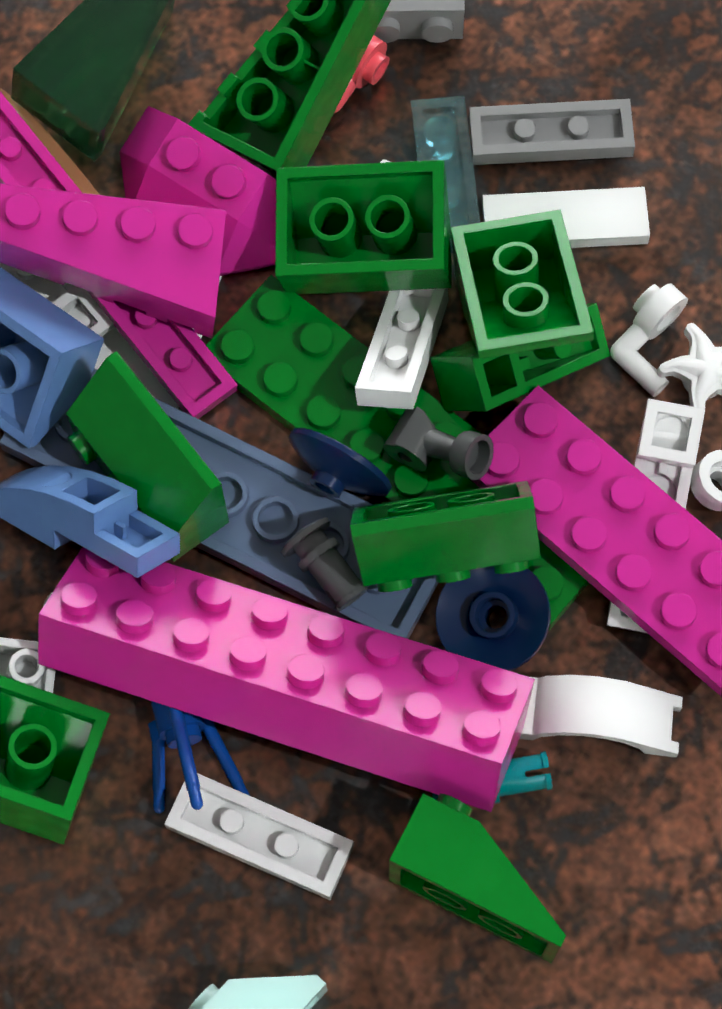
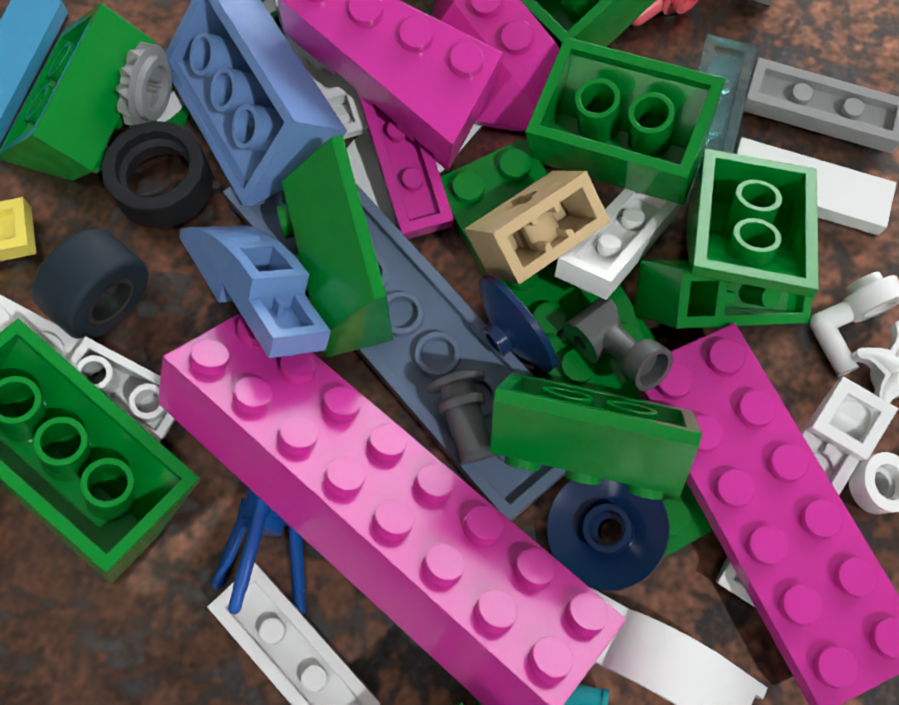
camera: 20 degrees right, 0 degrees up
none -> tan brick [464,171,610,284]

